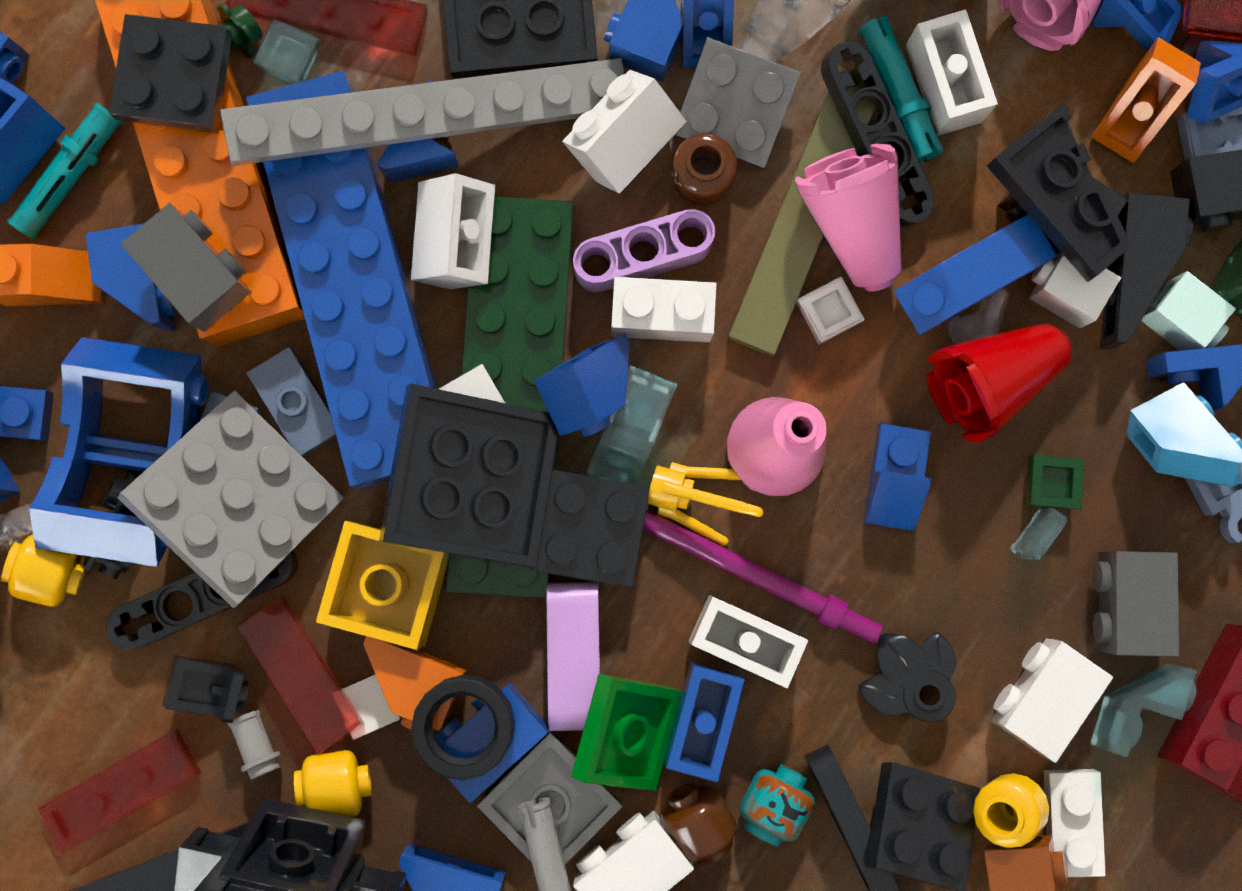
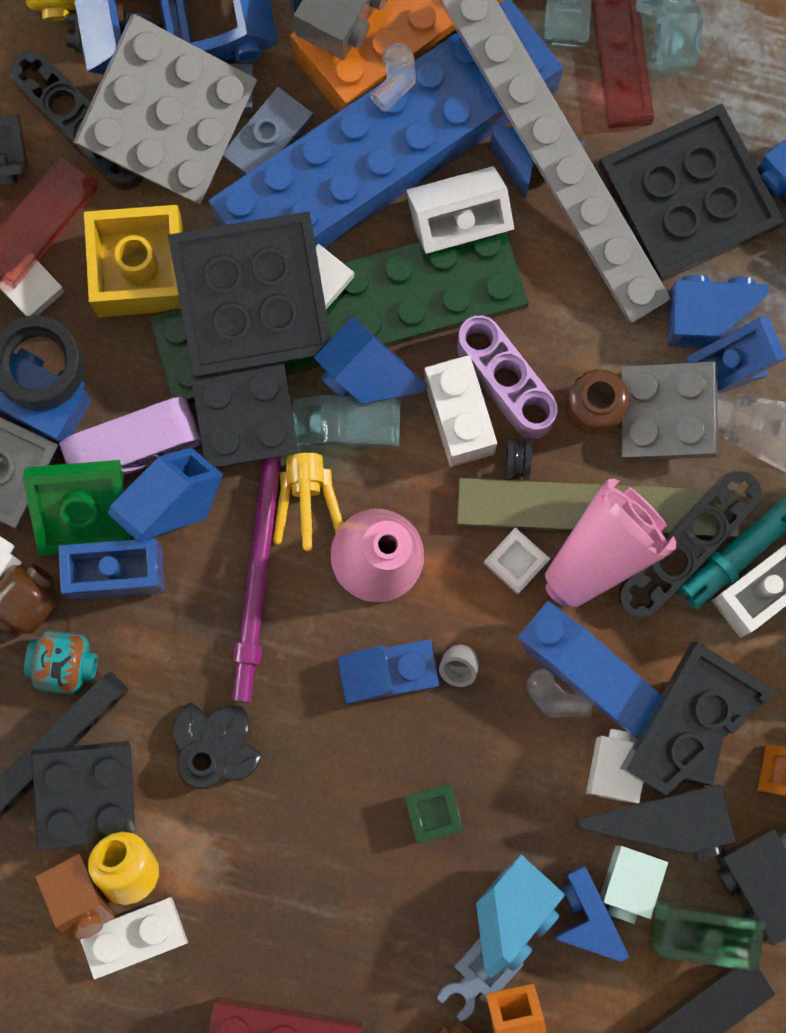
camera: 70 degrees right, 5 degrees down
orange slope [363,636,468,732] -> none
white brick [562,70,687,194] -> none
white brick [689,595,809,689] -> none
red cone [926,323,1072,443] -> none
white brick [990,638,1113,763] -> none
clear light blue tile [1010,508,1068,560] -> none
clear light blue slope [1091,664,1196,758] -> none
dark grey brick [1092,551,1179,656] -> none
none -> blue slope [108,448,223,542]
none -> clear arm [370,43,416,112]
none -> light grey hinge [439,644,479,687]
none -> black bush [505,437,532,480]

